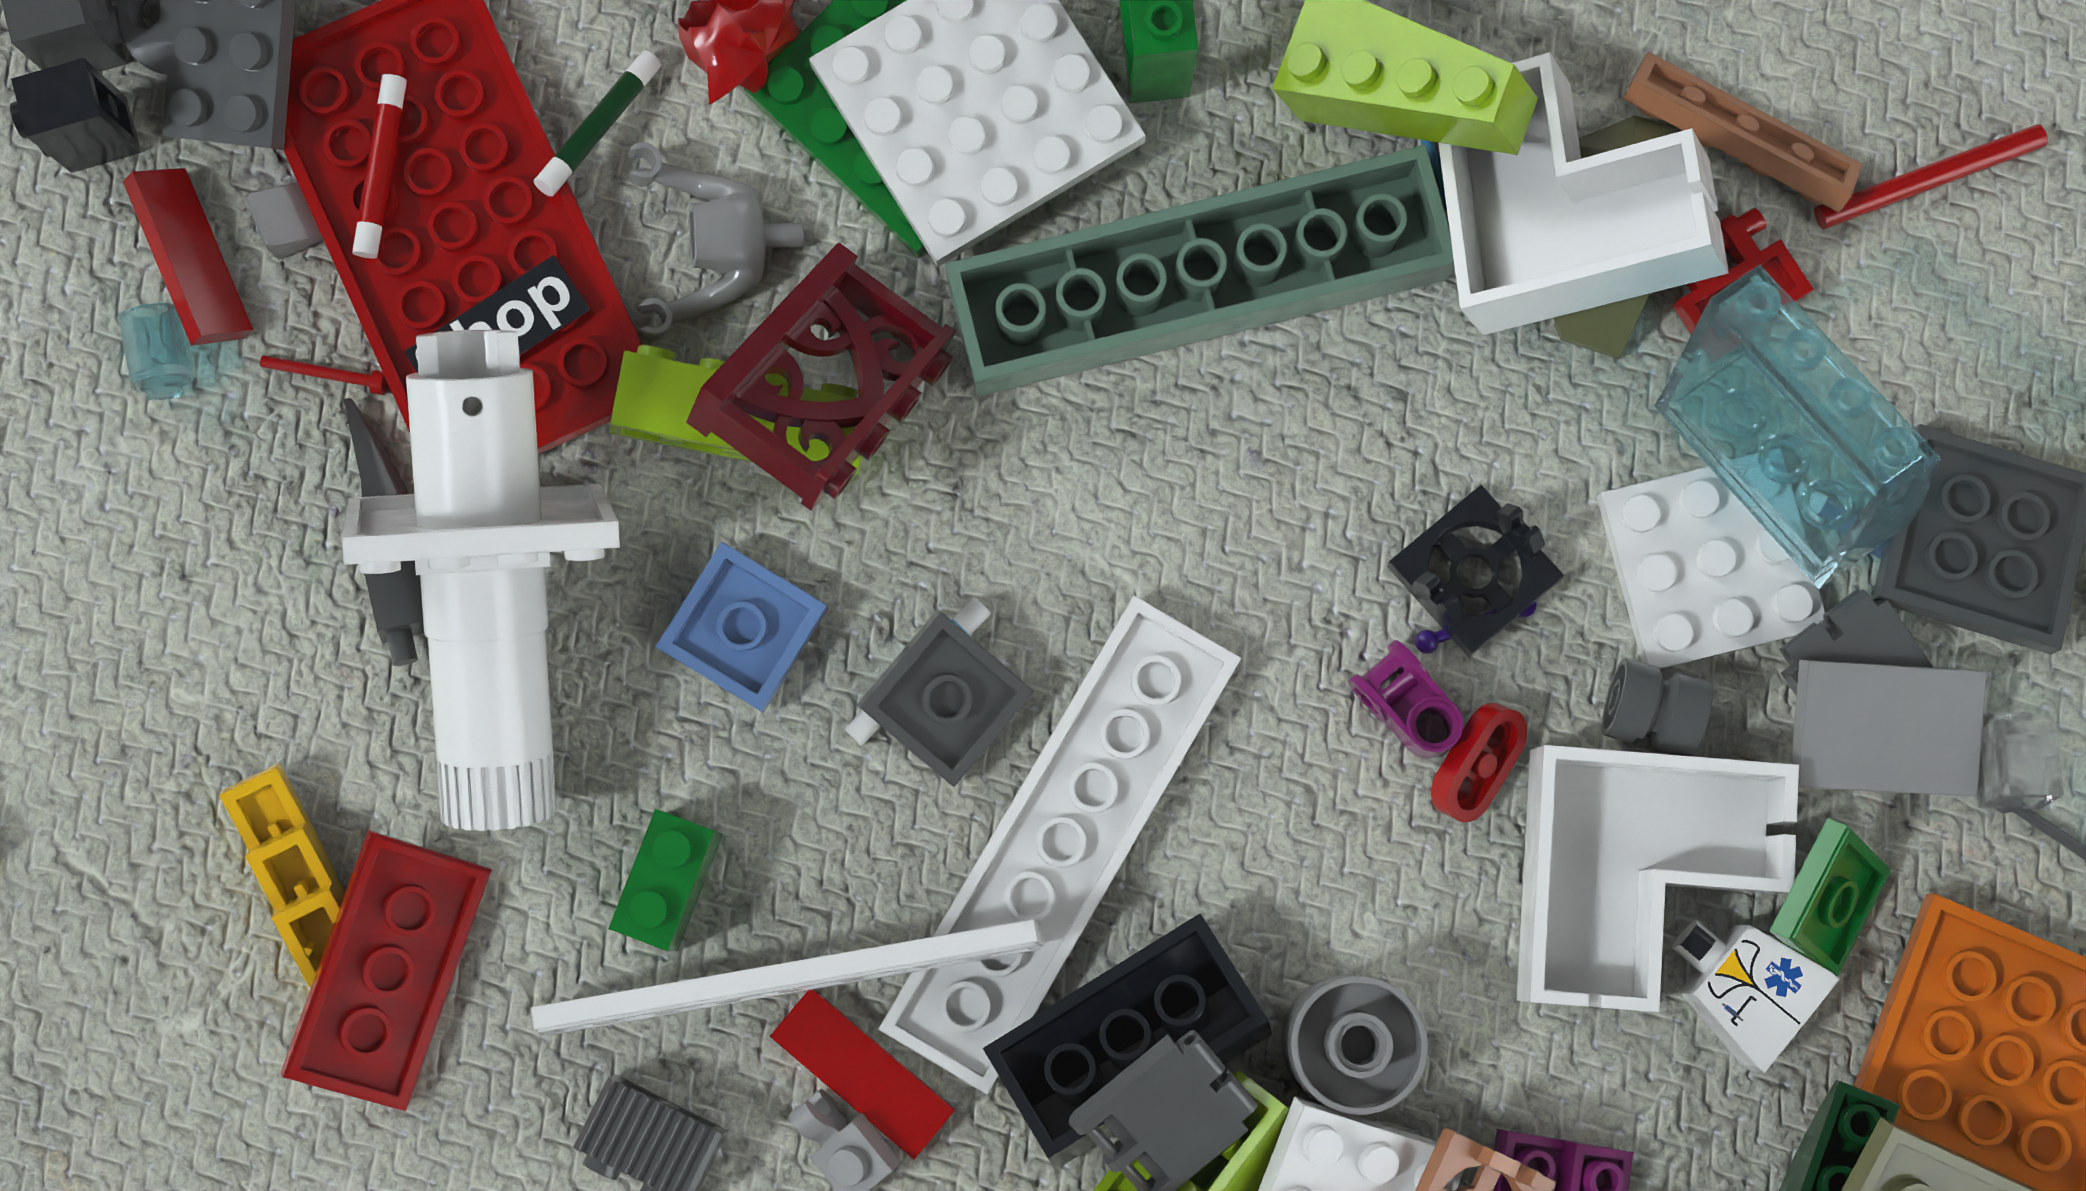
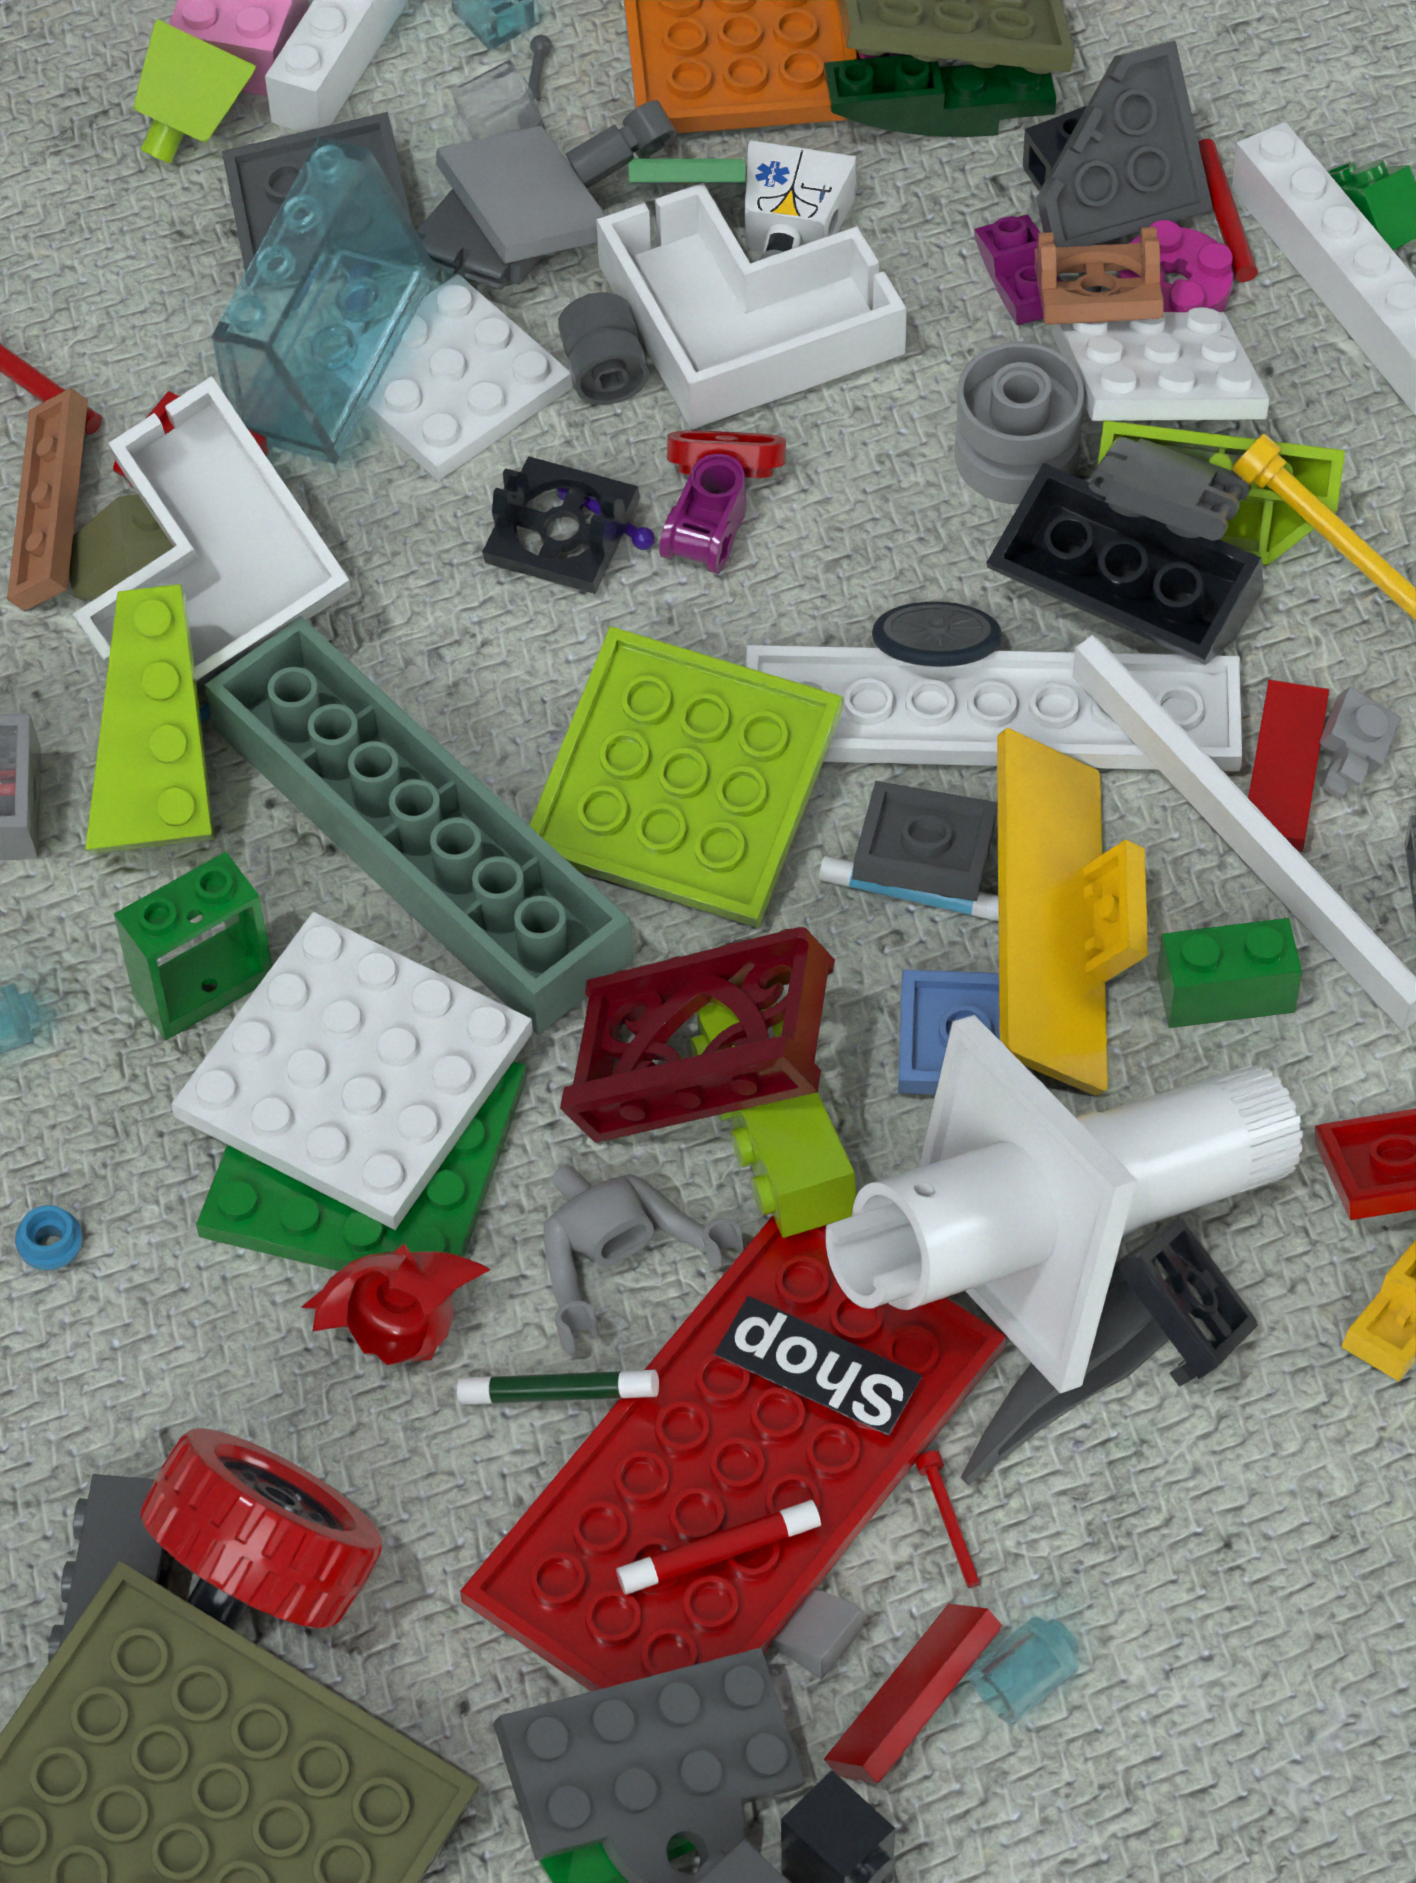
camera: 115 degrees left, 25 degrees down
none -> lime plate [529,626,844,928]
none -> dark grey bar [566,100,678,188]
none -> wheel [872,601,1002,667]
none -> yellow bracket [997,728,1148,1096]
none -> black piece [1108,1216,1258,1387]

